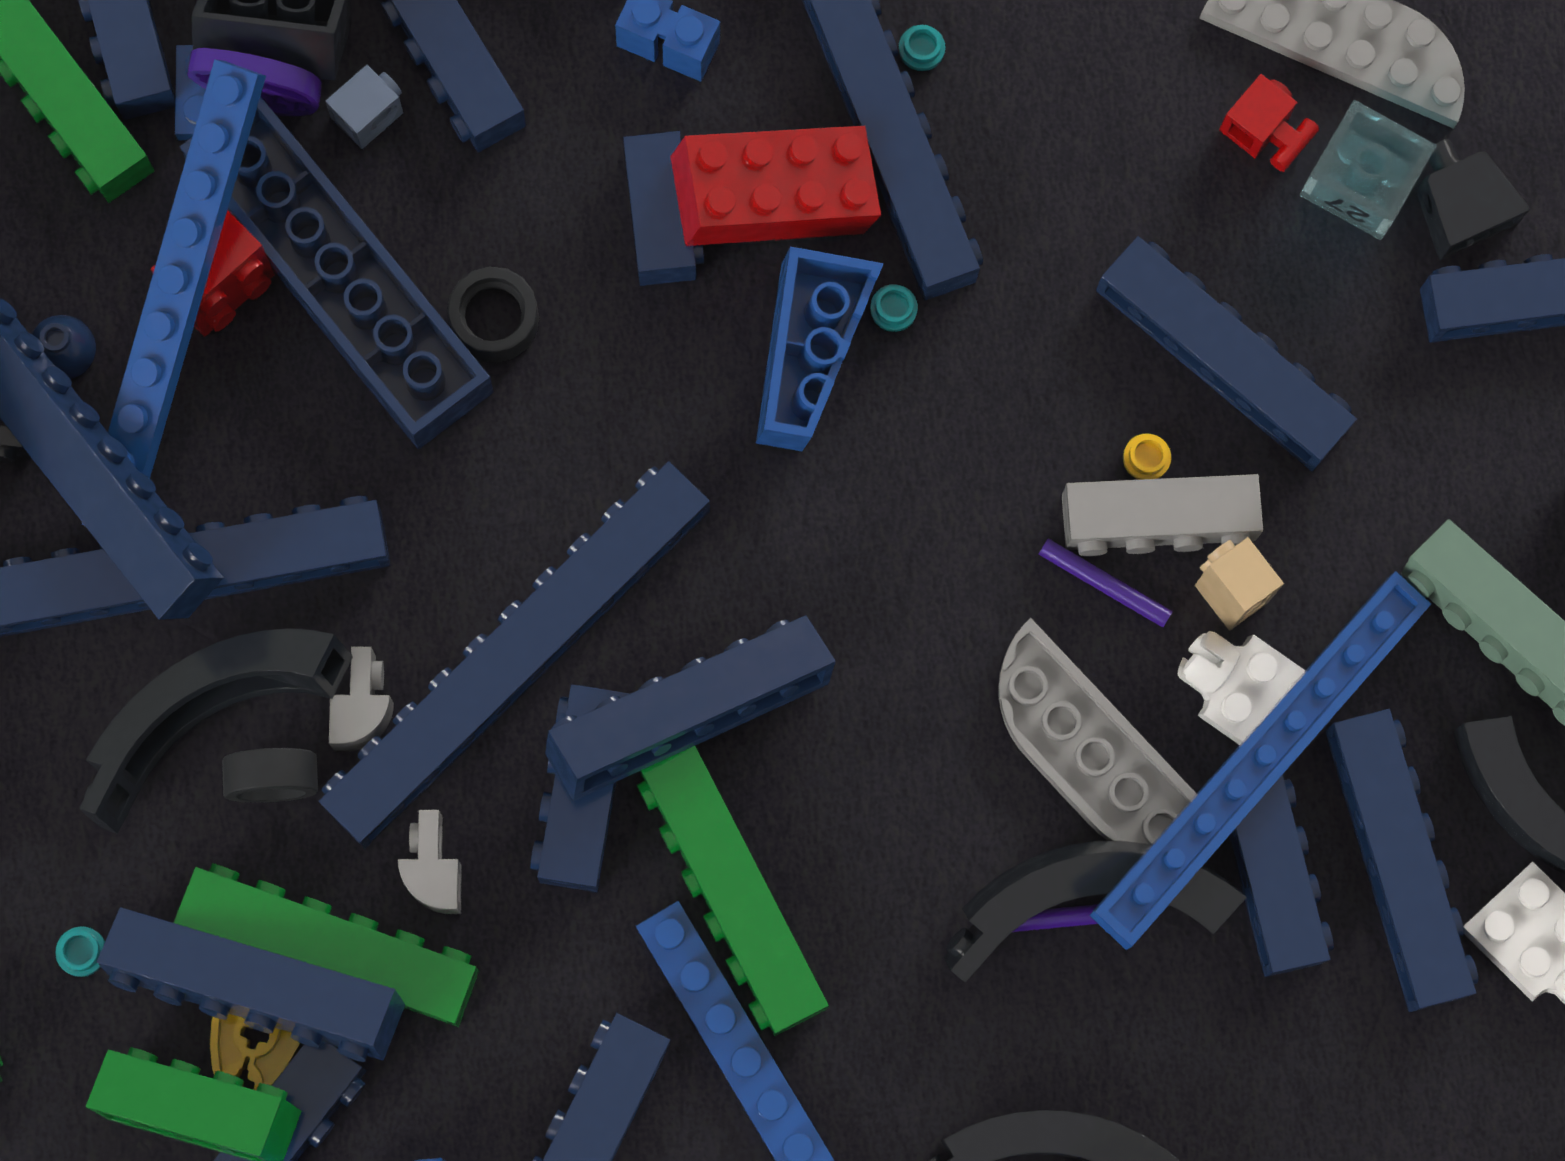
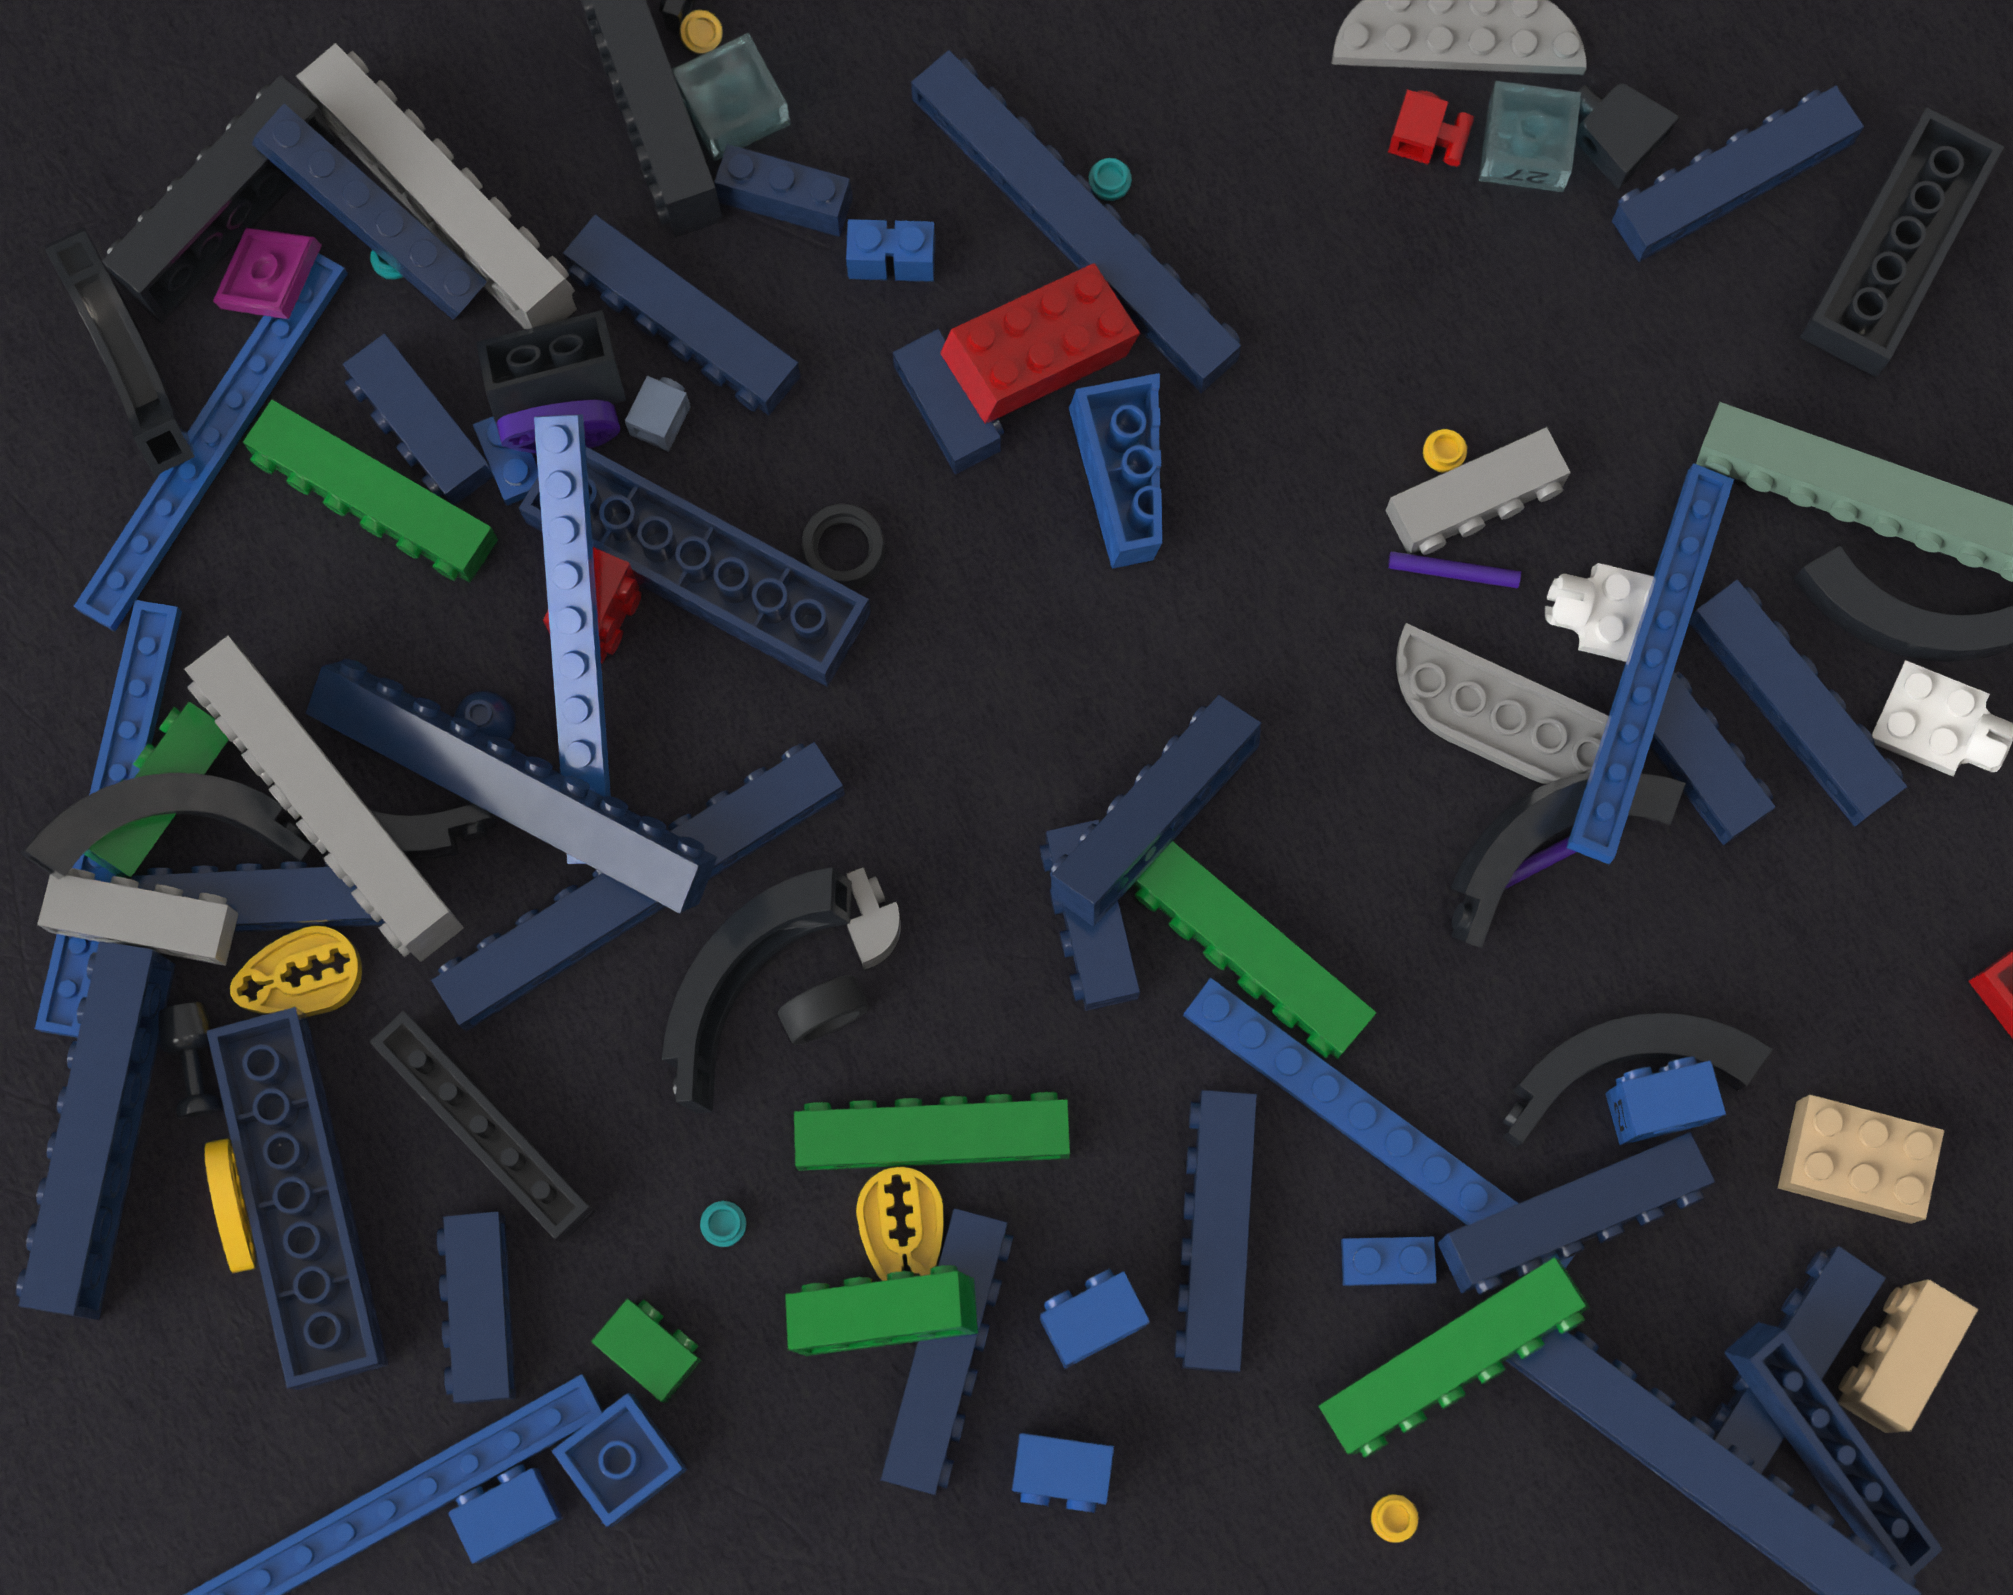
camera: 15 degrees left, 0 degrees up
dark blue brick [97,907,405,1062] -> none
dark blue brick [319,461,710,849] -> none
light grey brick [398,810,461,914] -> none
teal plate [870,284,918,332] -> none
dark blue brick [1096,236,1357,472] -> none
tan brick [1195,537,1284,631] -> none

